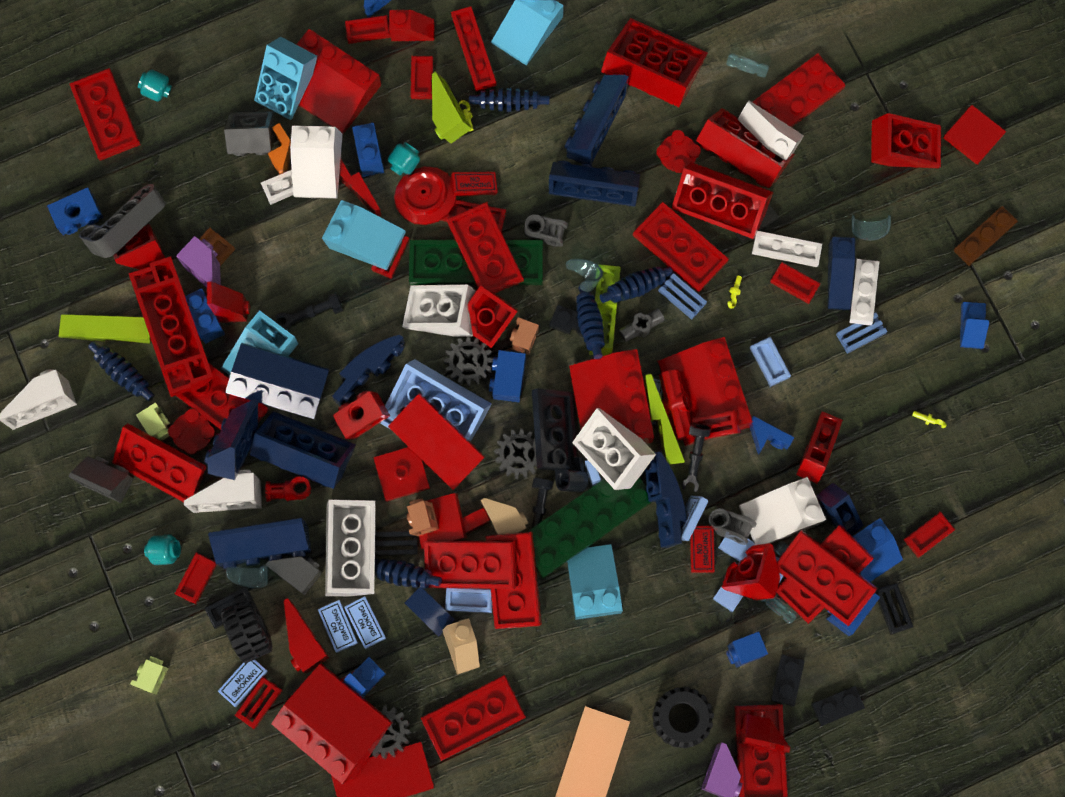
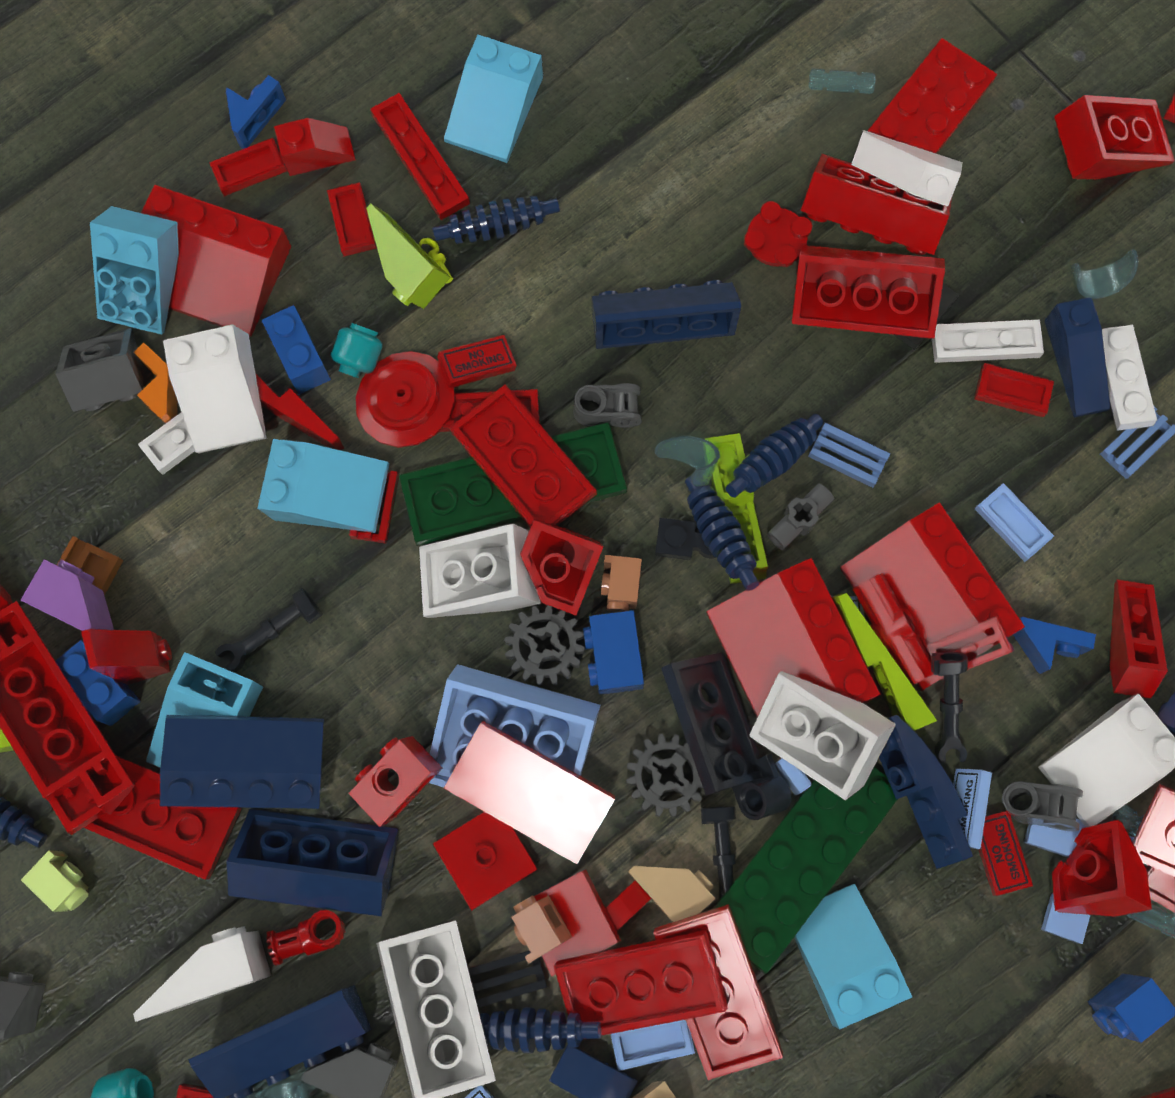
camera: 15 degrees left, 0 degrees up
red plate [112,423,206,502] -> none
red piece [168,409,215,455] -> none
dark blue slope [205,399,258,480] -> none
dark blue slope [332,335,405,406] -> none
dark blue slope [565,75,629,165] -> none
red slope [601,18,708,107] -> none
red plate [633,202,729,293] -> none
neon yellow hand [727,276,742,309] -> none

